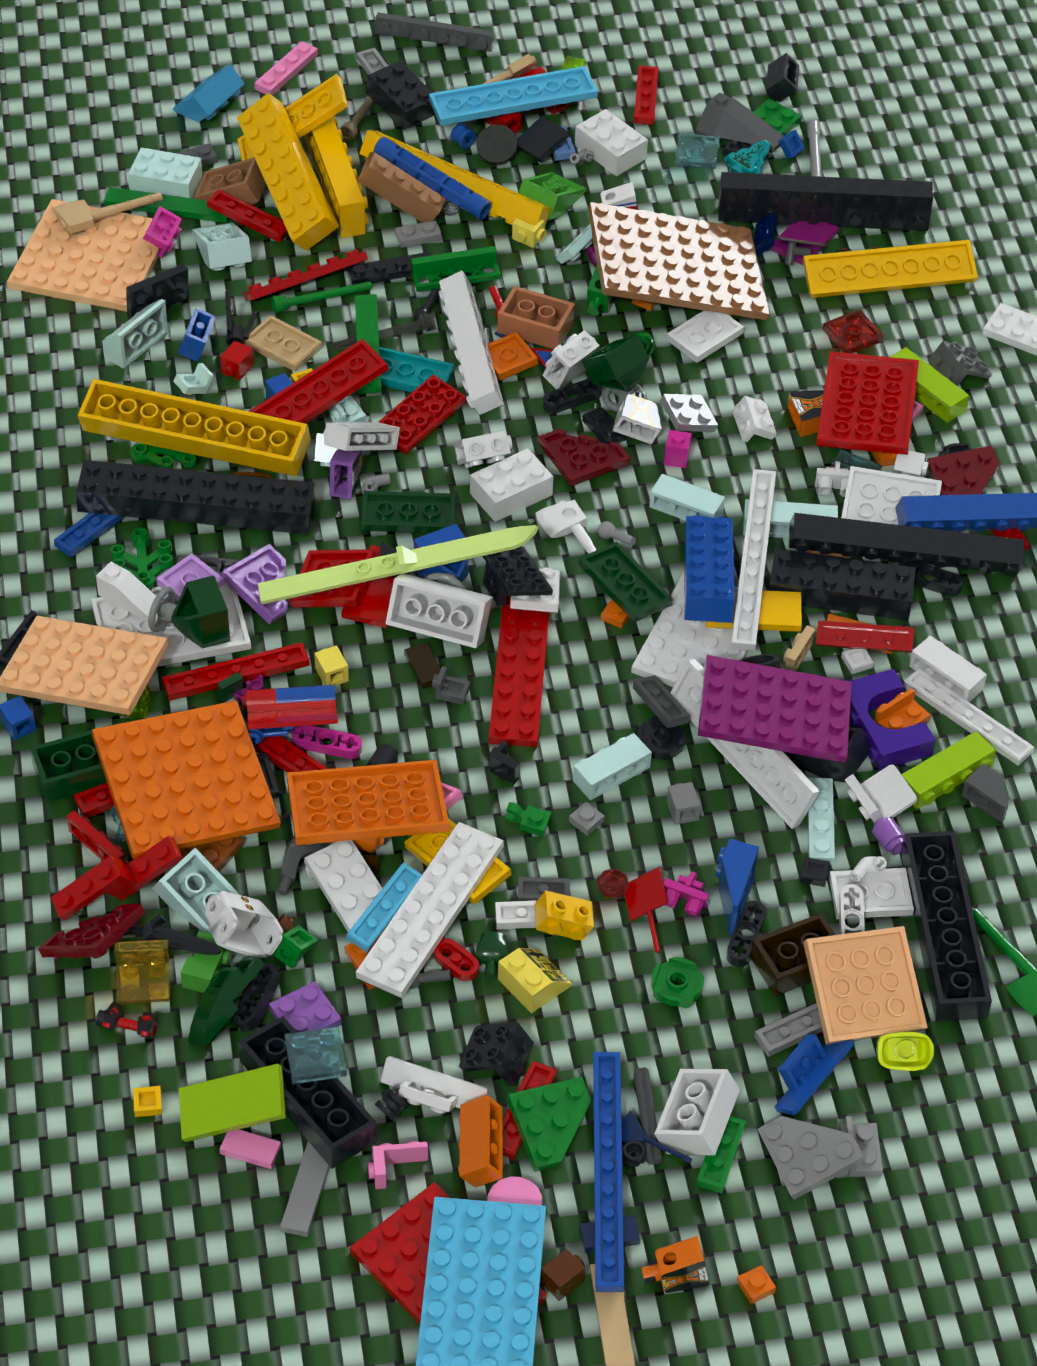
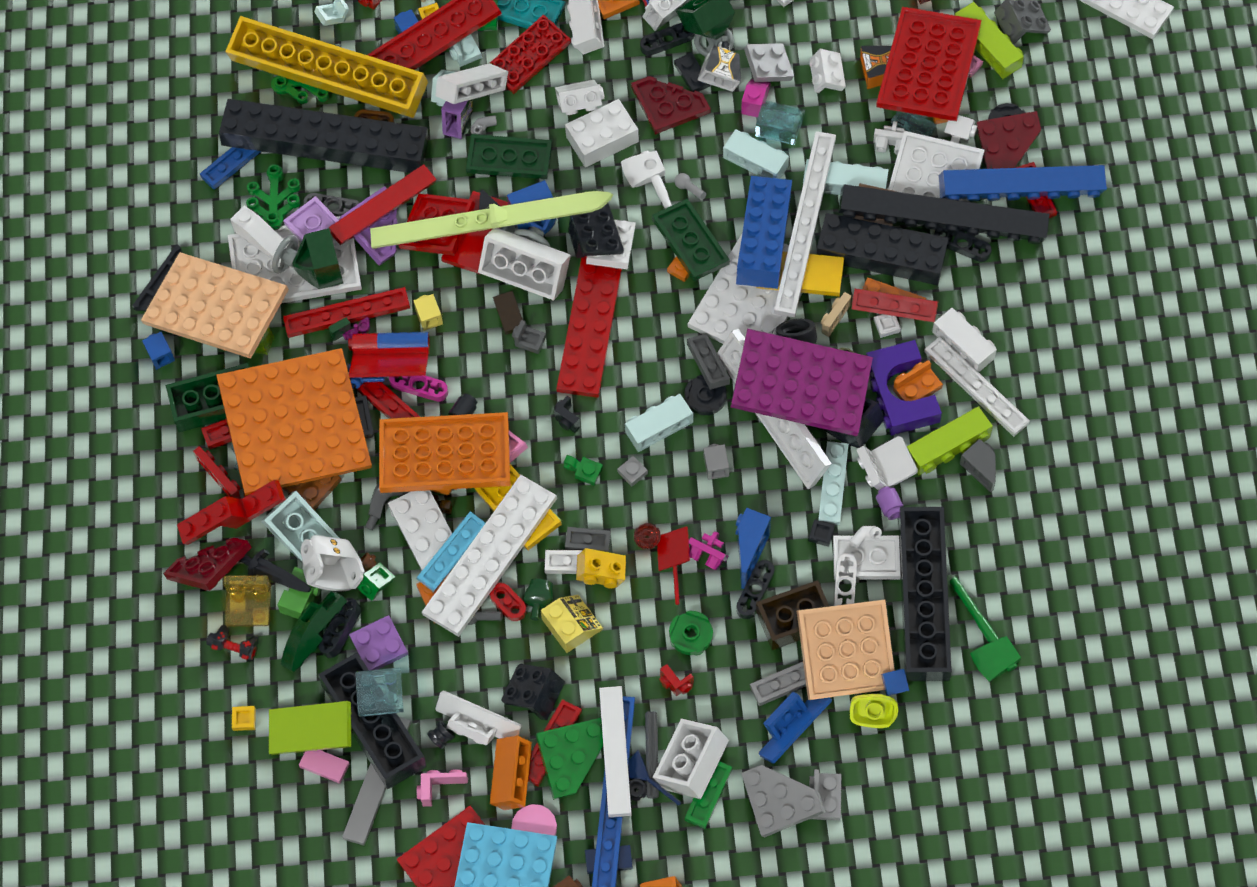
camera: 10 degrees right, 15 degrees up
none -> red tile [329,164,437,246]
none -> white tile [599,686,632,817]
none -> red bracket [659,664,694,696]
none -> clear light blue slope [756,100,805,145]
none -> blue tile [881,669,909,696]

